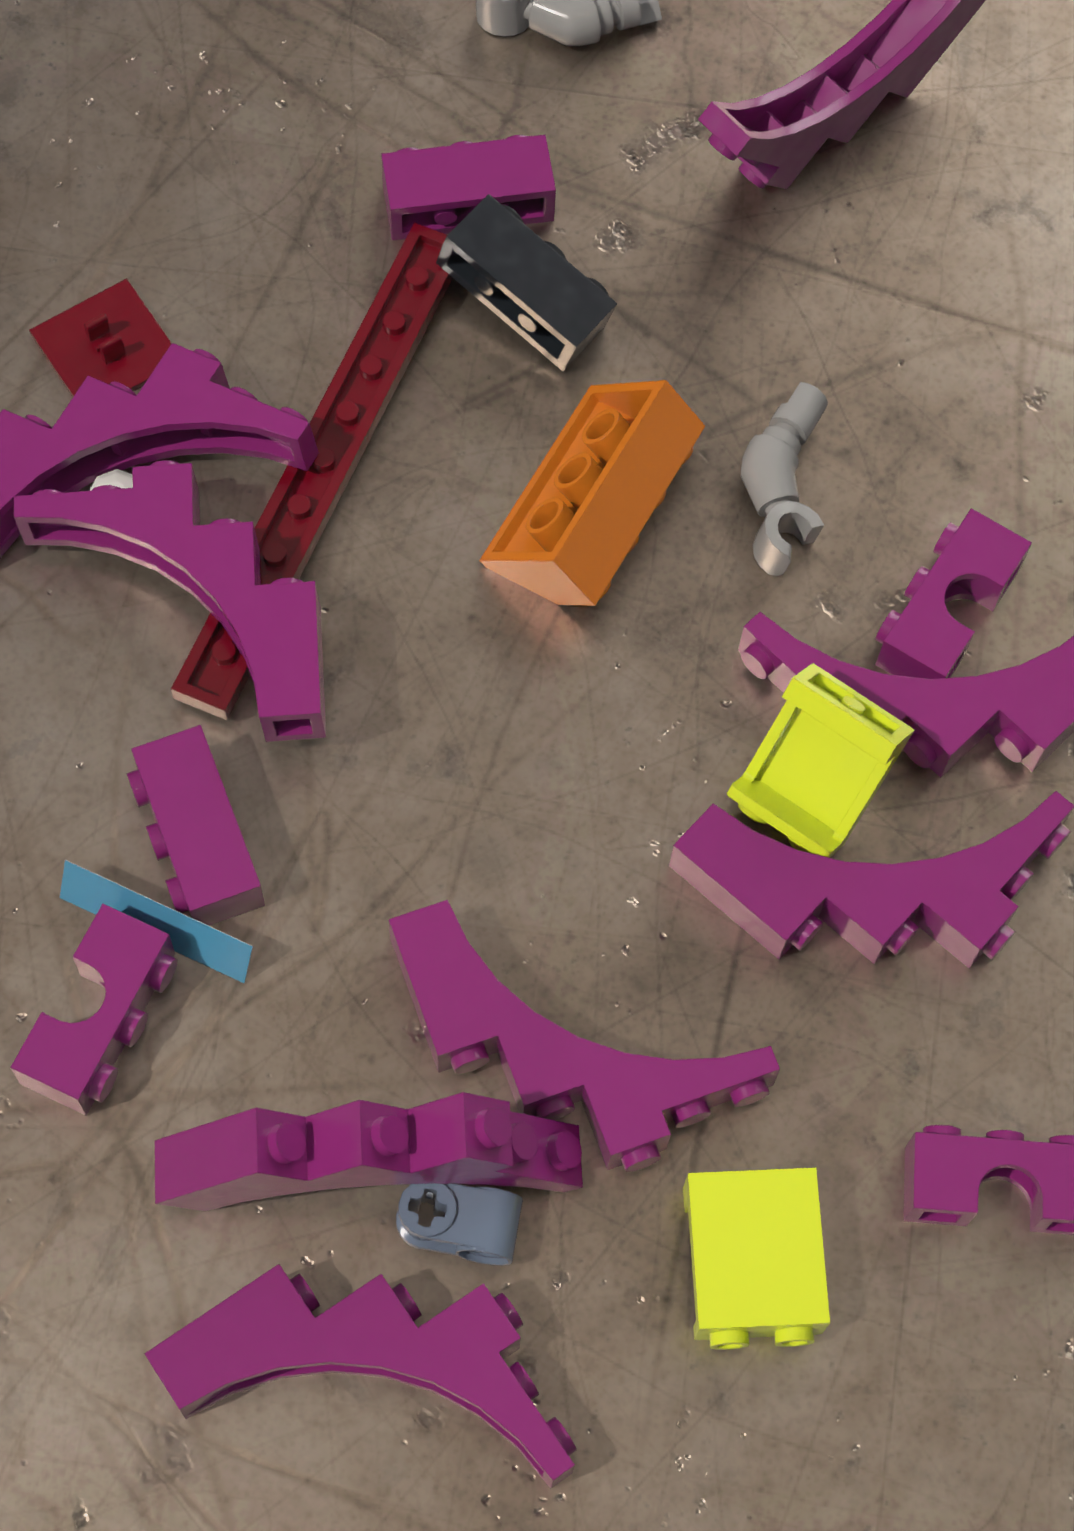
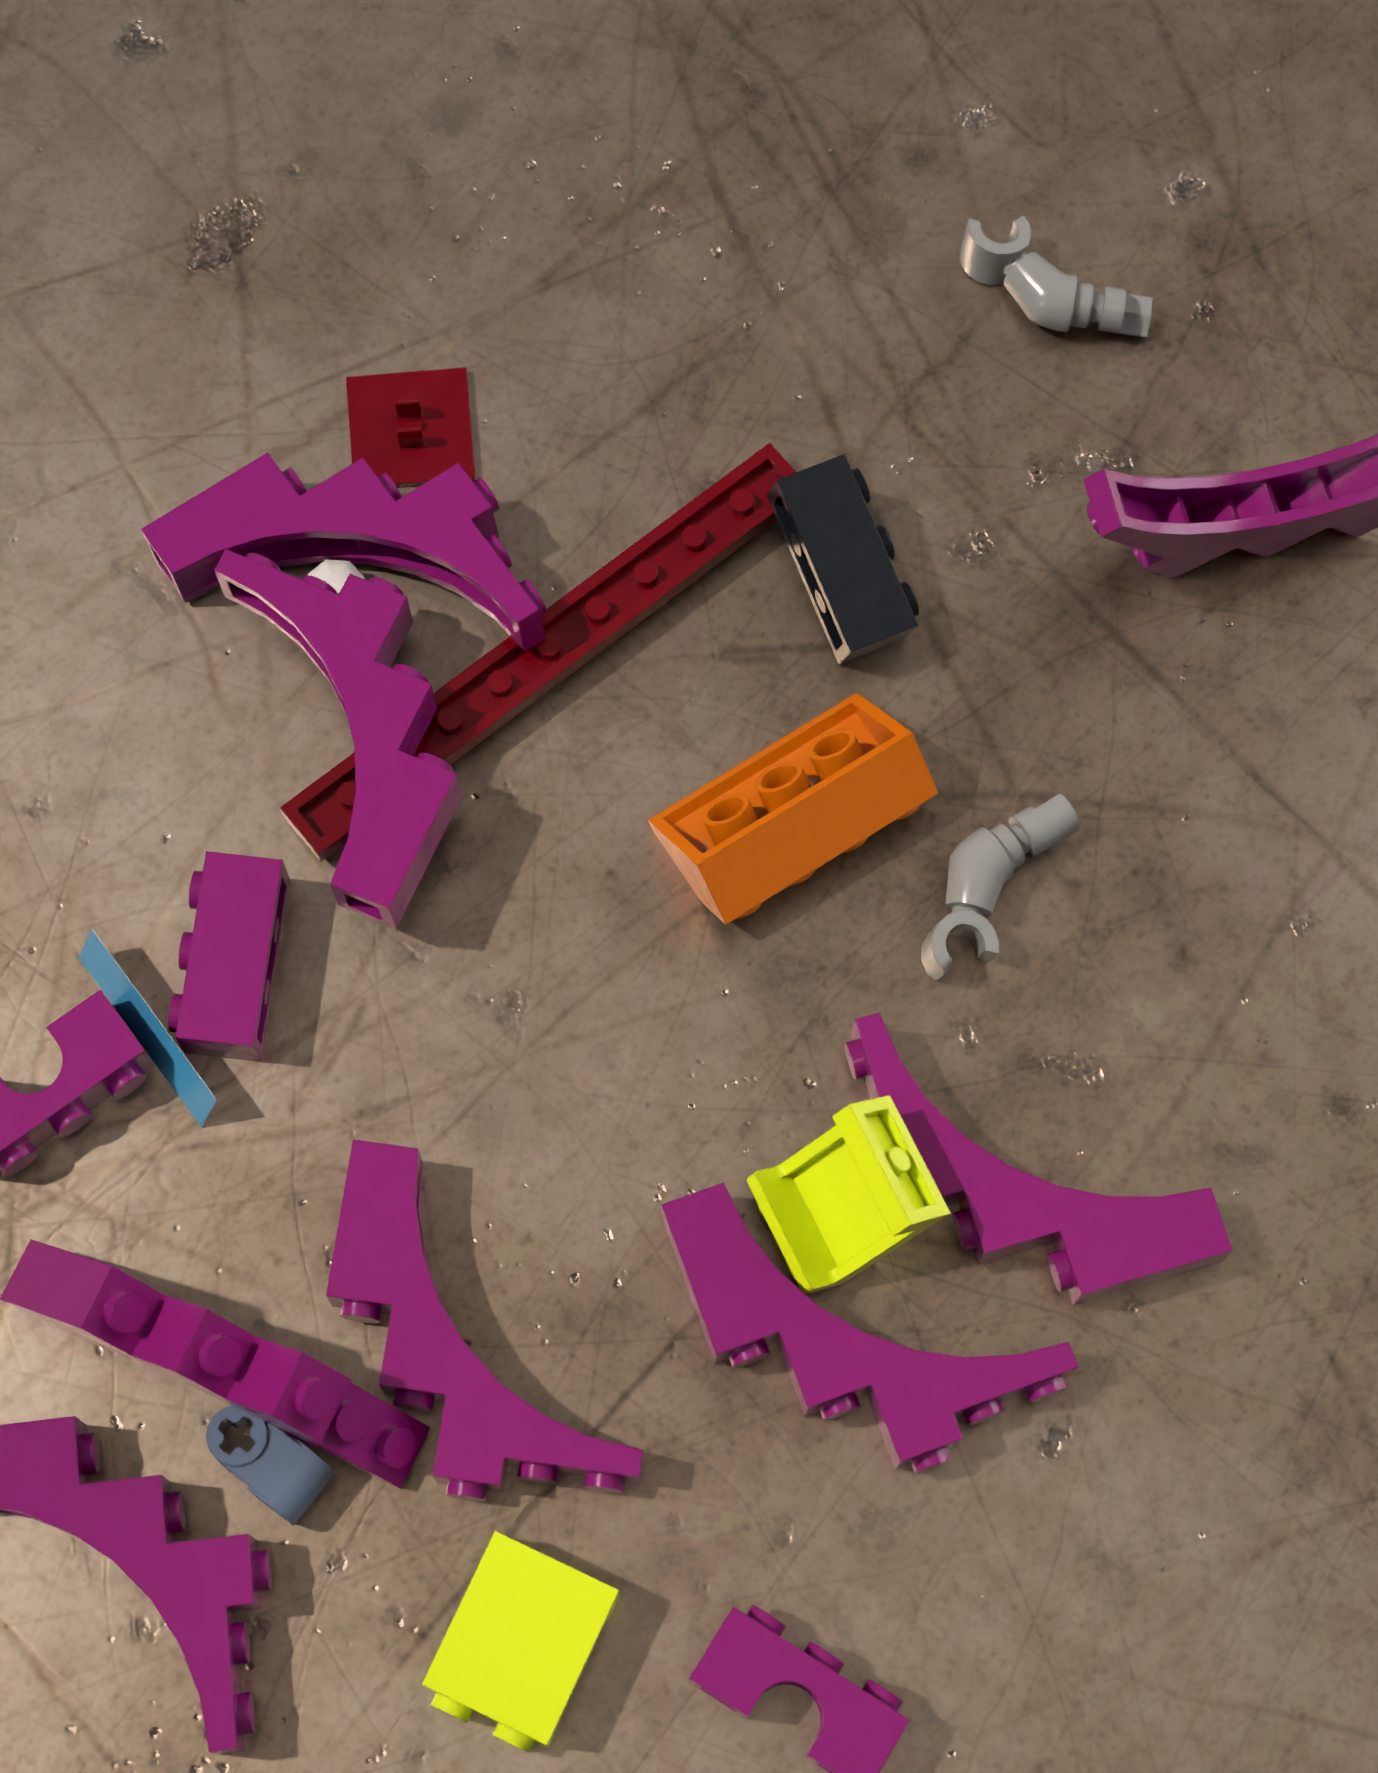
camera: 30 degrees right, 5 degrees up
magenta brick [381,134,556,241] -> none
magenta arch [875,508,1032,679] -> none

